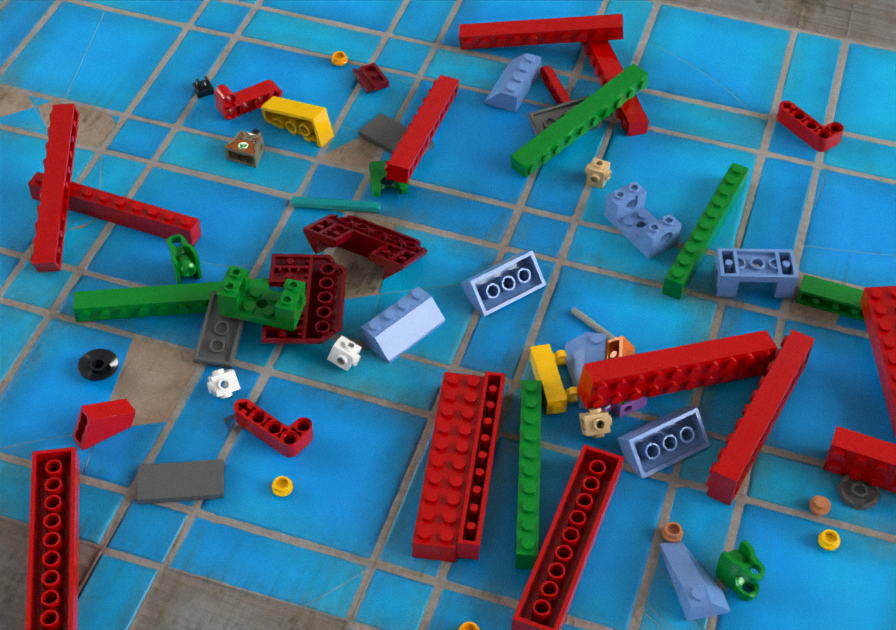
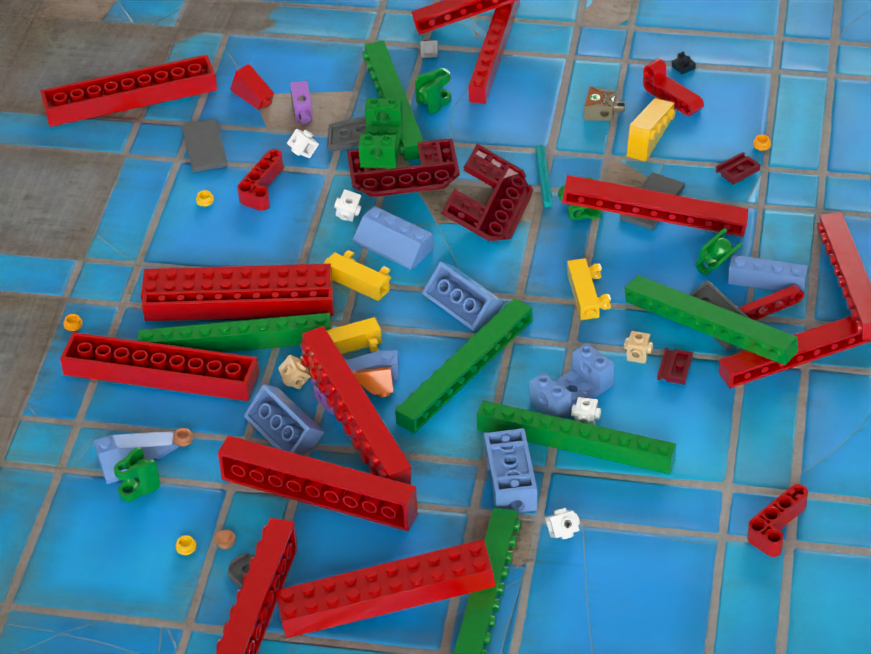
camera: 85 degrees right, 5 degrees down
black dish [78,349,119,381] -> none
light grey bar [571,307,616,340] -> none
none -> medium lavender torso [290,80,313,124]
none -> yellow brick [323,250,391,301]
none -> green brick [395,298,533,434]
none -> tile [420,40,438,58]
none -> white brick [545,508,580,539]
none -> yellow brick [567,258,611,320]
none -> white brick [571,397,601,425]
none -> dark red plate [657,348,693,385]
none -> green piece [695,228,742,276]

